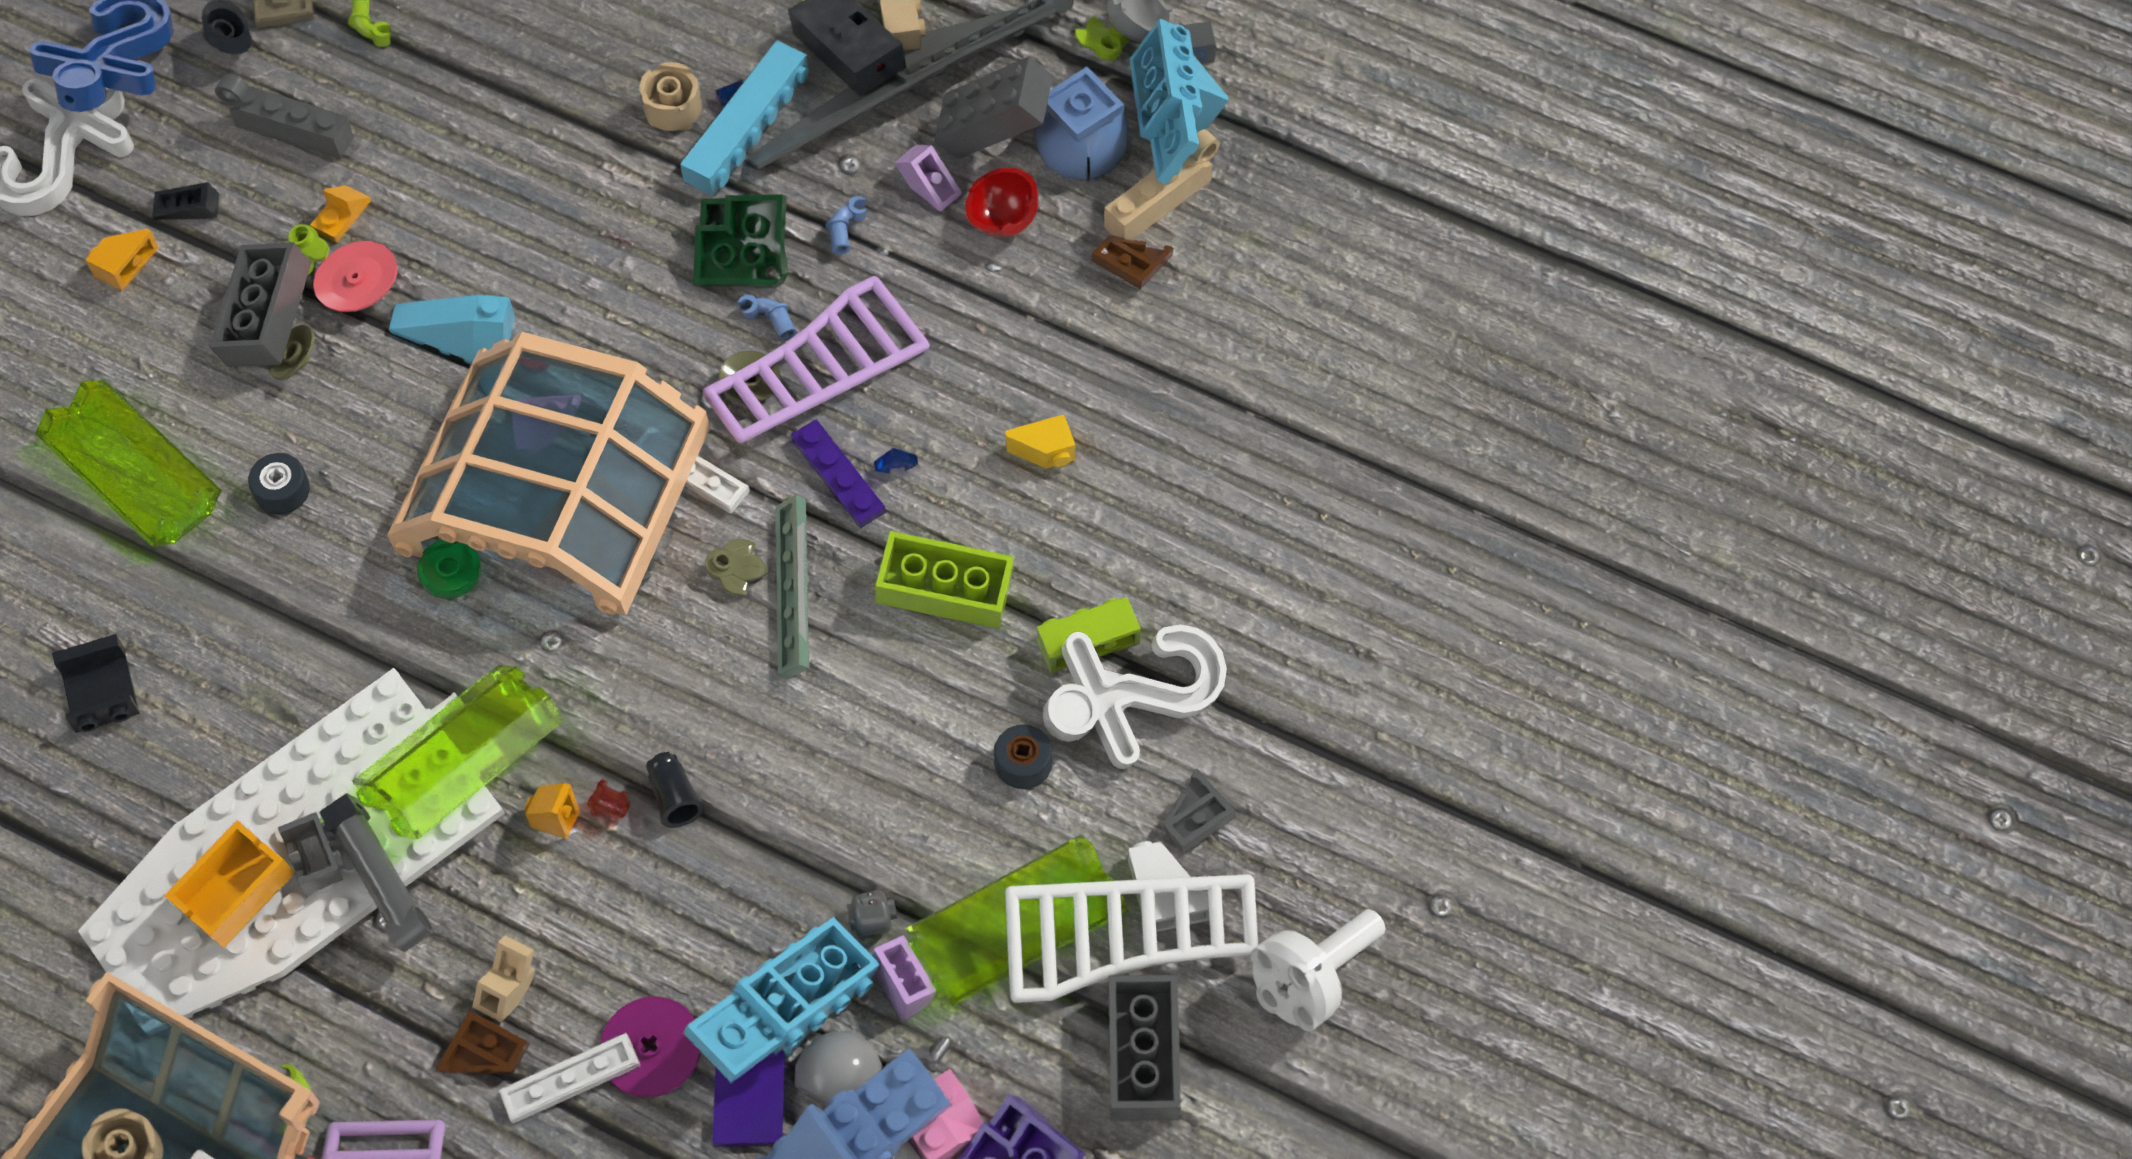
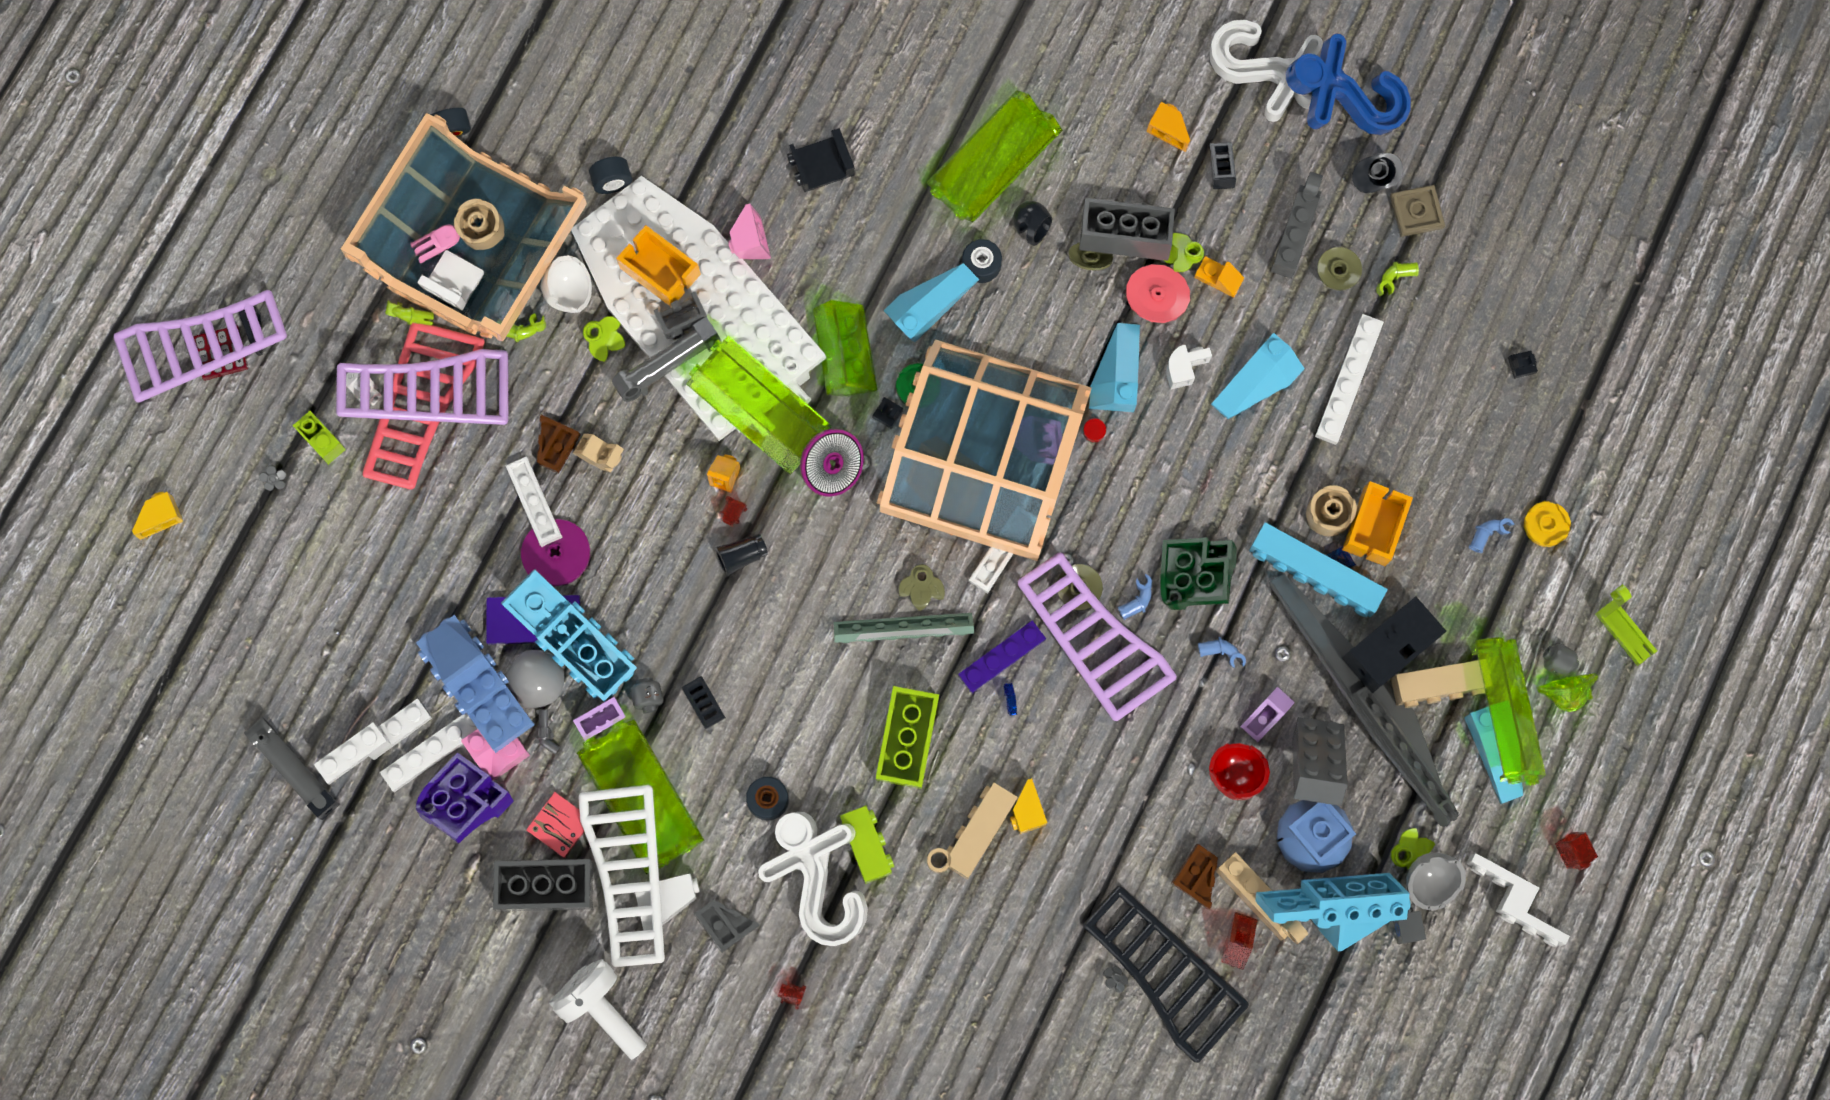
camera: 85 degrees right, 15 degrees up
none -> coral tile [526,792,584,858]
none -> white cylinder [540,255,592,313]
none -> lime plate [583,317,626,362]
none -> black wheel [589,156,633,194]
none -> black slope [682,676,726,730]
none -> bright pink slope [728,204,771,259]
none -> clear red brick [777,980,806,1009]
none -> piece [800,429,864,497]
none -> clear neon green slope [813,300,878,397]
none -> black tile [872,397,903,429]
none -> medium azure wedge [883,263,979,343]
none -> tan hinge [927,783,1018,880]
none -> black helmet [1013,201,1052,246]
none -> black bar [1083,886,1249,1063]
none -> dark grey plant [1103,966,1128,993]
none -> white brick [1166,345,1212,390]
none -> medium azure wedge [1211,333,1304,419]
none -> clear red slope [1221,912,1258,970]
none -> white plate [1315,314,1384,445]
none -> olive dish [1317,247,1362,291]
none -> light orange piece [1342,481,1413,566]

